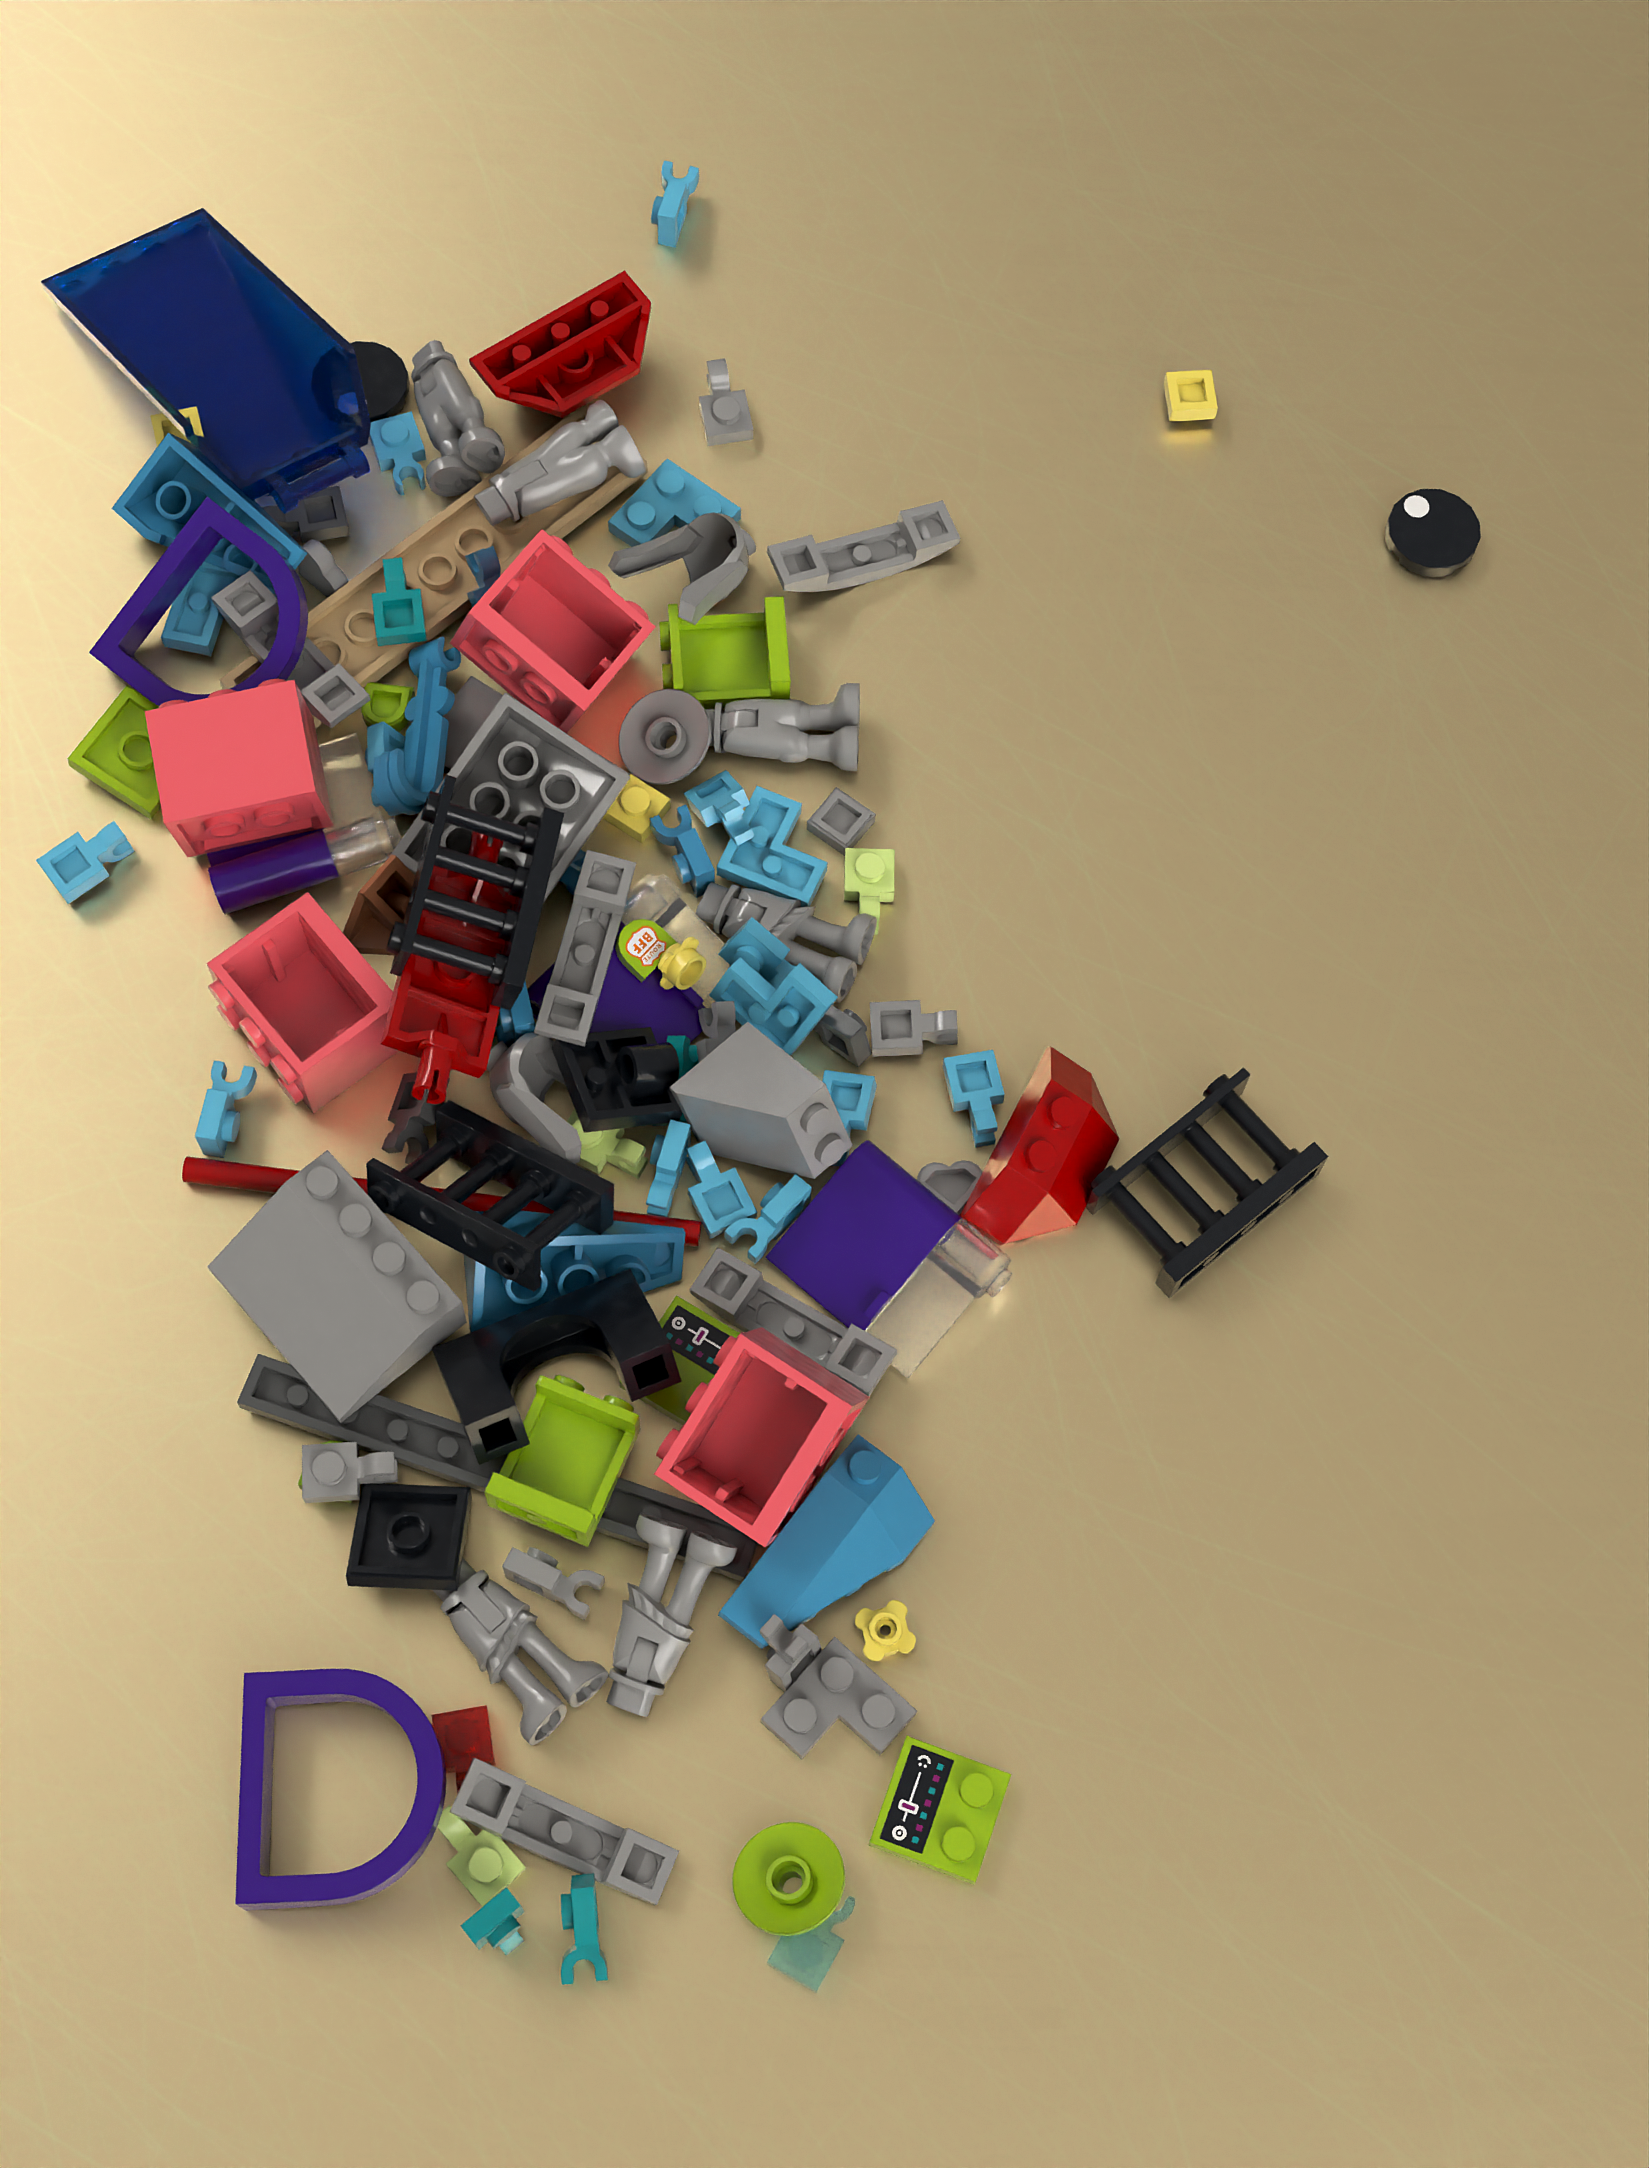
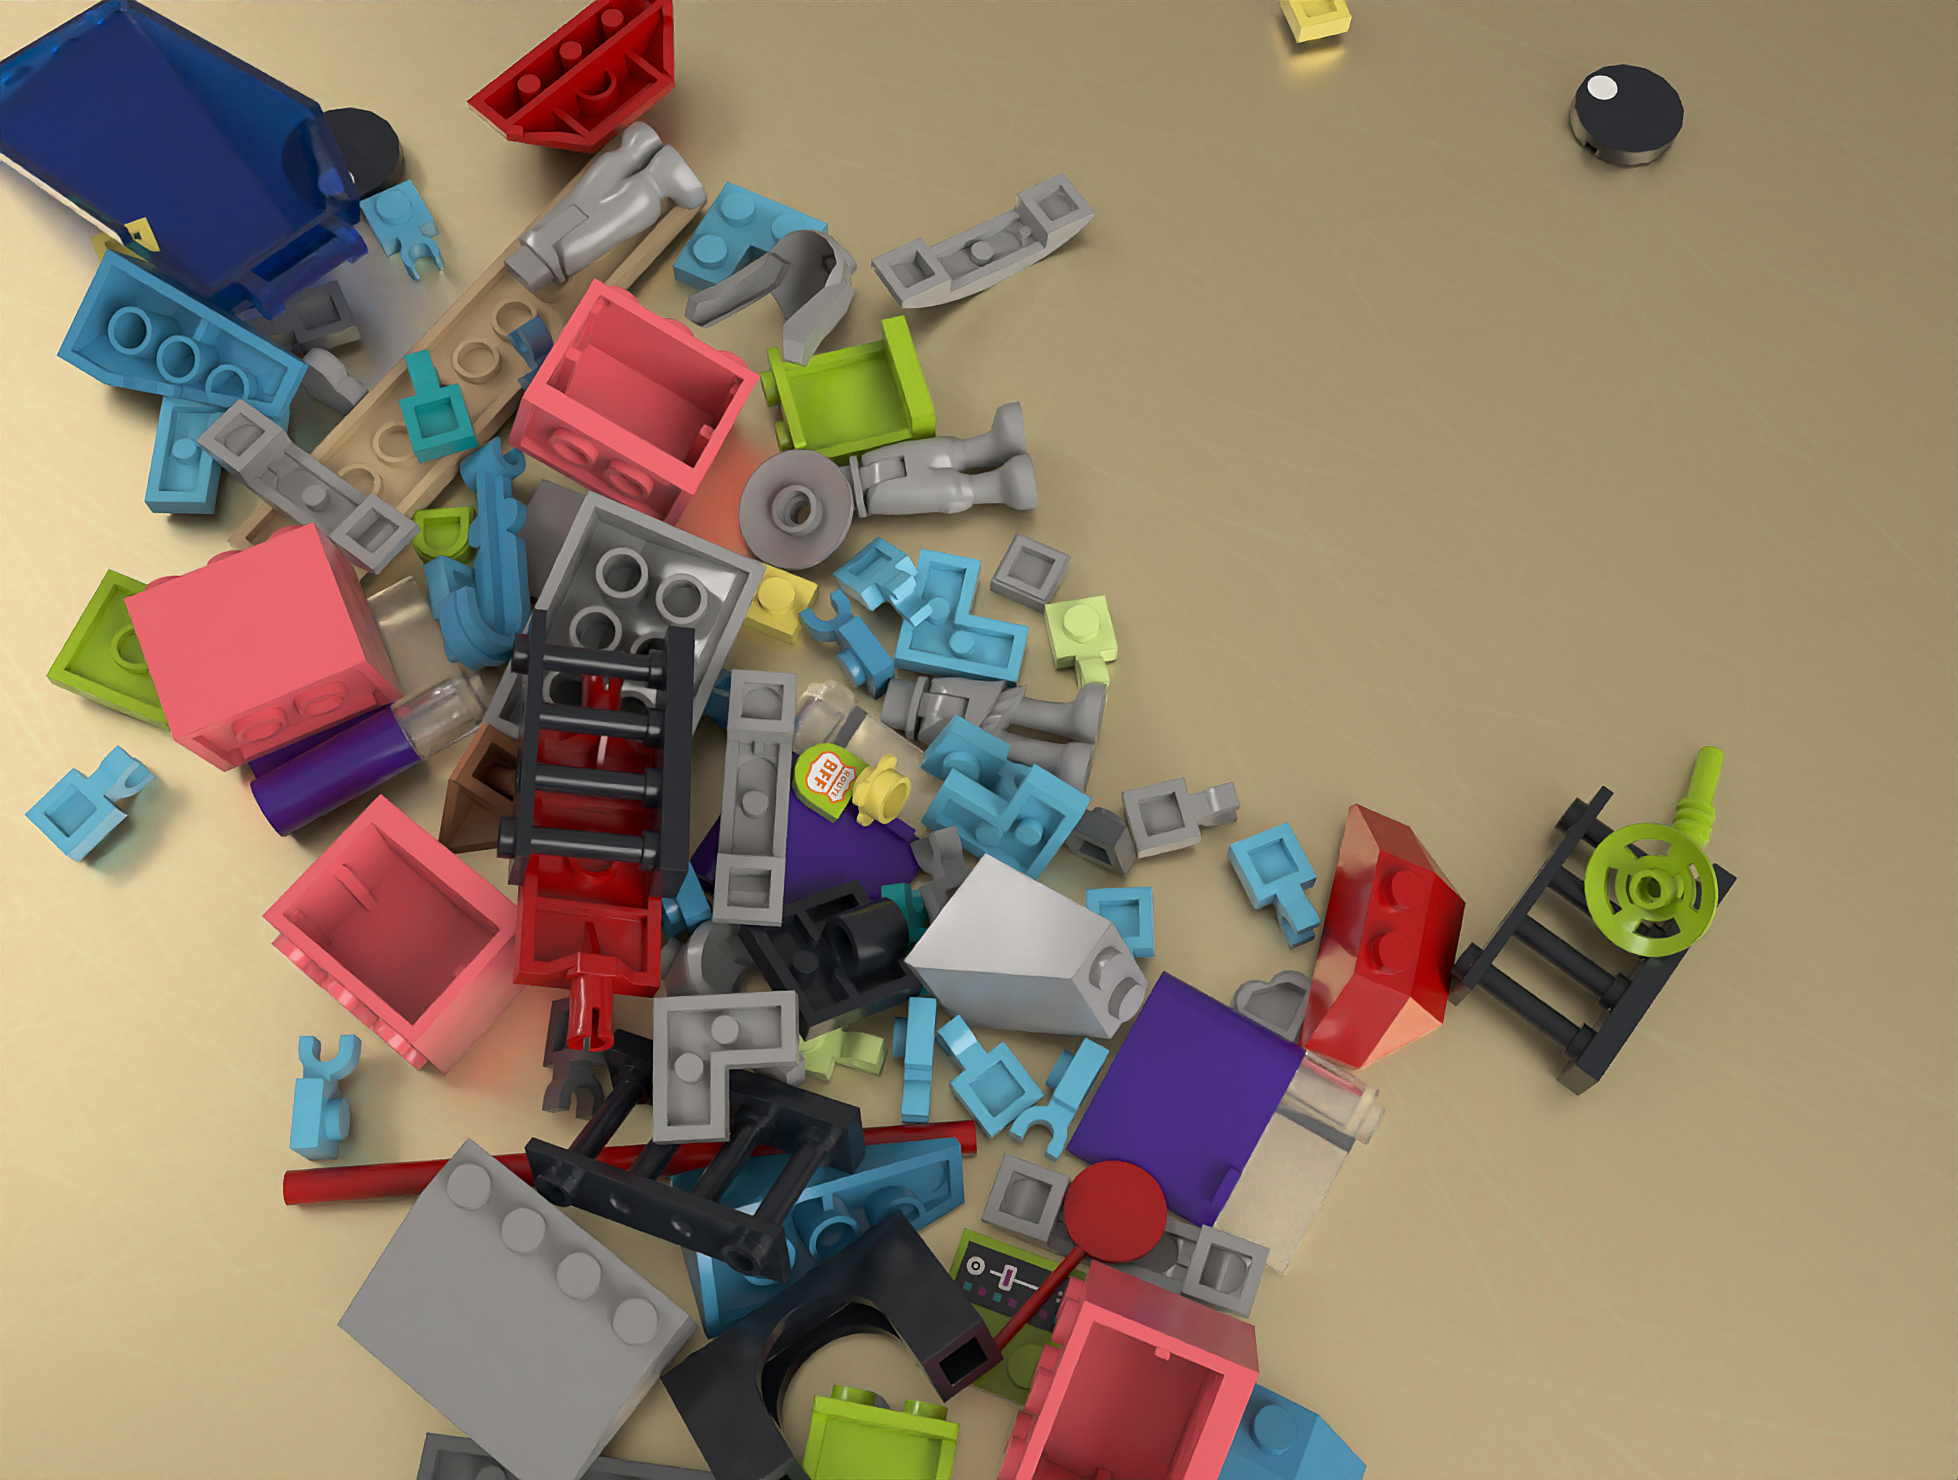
camera: 10 degrees left, 0 degrees up
dark purple window [89,497,308,706] -> none
light grey piece [411,340,505,497] -> none
light grey plate [699,358,753,446] -> none
none -> light grey plate [653,990,800,1145]
none -> red piece [993,1161,1167,1352]
none -> lime dish [1584,746,1725,957]

